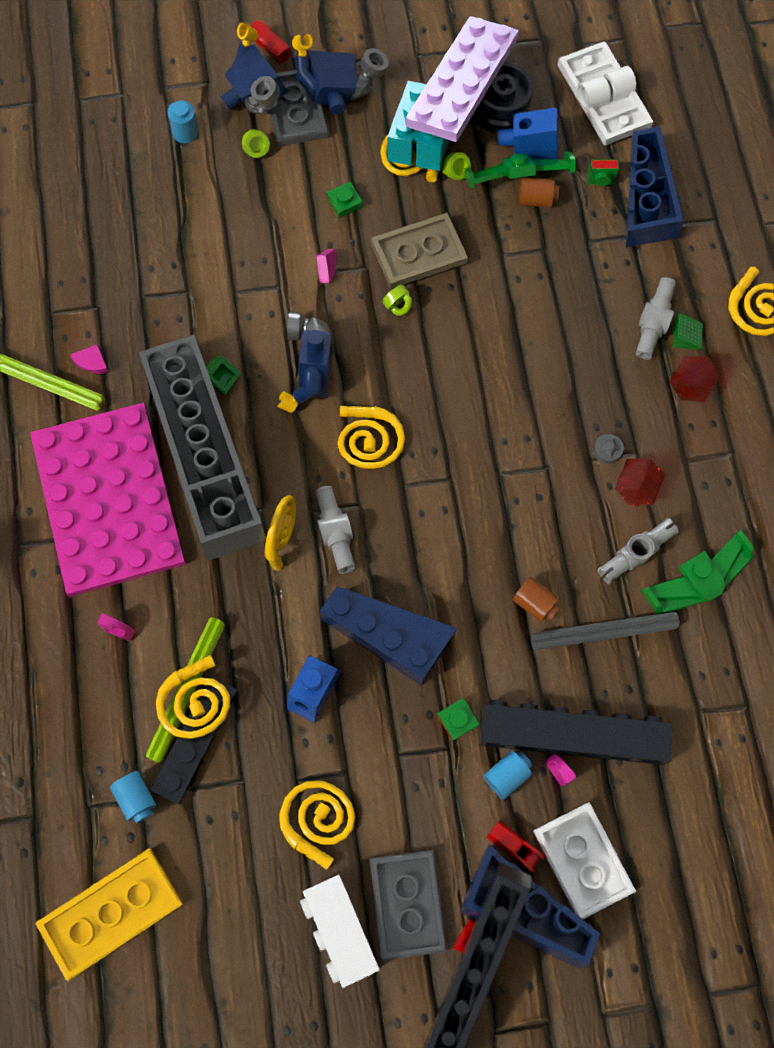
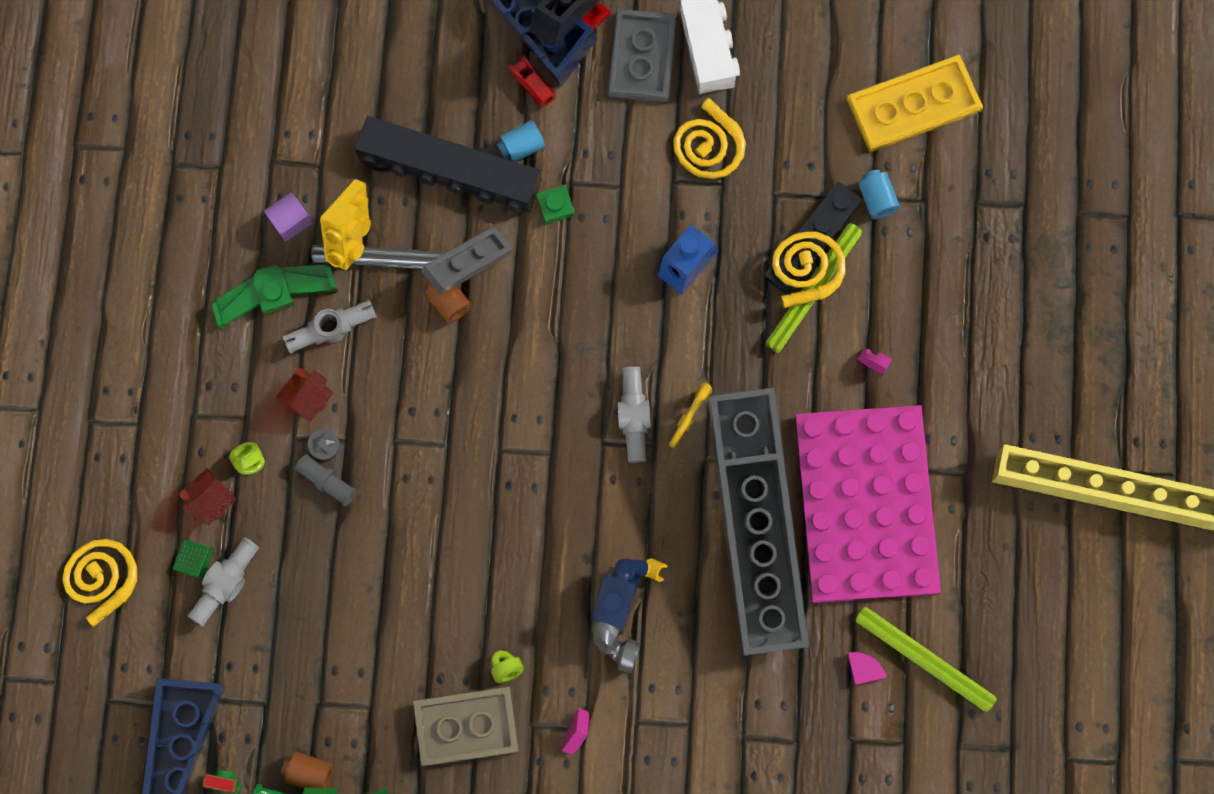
camera: 160 degrees left, 5 degrees up
green slope [206,355,242,395] -> none
dark blue wedge [320,586,457,686] -> none
yellow piece [337,405,405,469] -> none
white tile [532,802,636,919] -> none
dark pink tile [544,754,576,786] -> none
none -> lime tile [229,442,265,475]
none -> medium lavender piece [264,192,313,242]
none -> dark grey pin [295,454,357,506]
none -> yellow plate [320,179,371,270]
none -> dark grey plate [421,226,513,295]

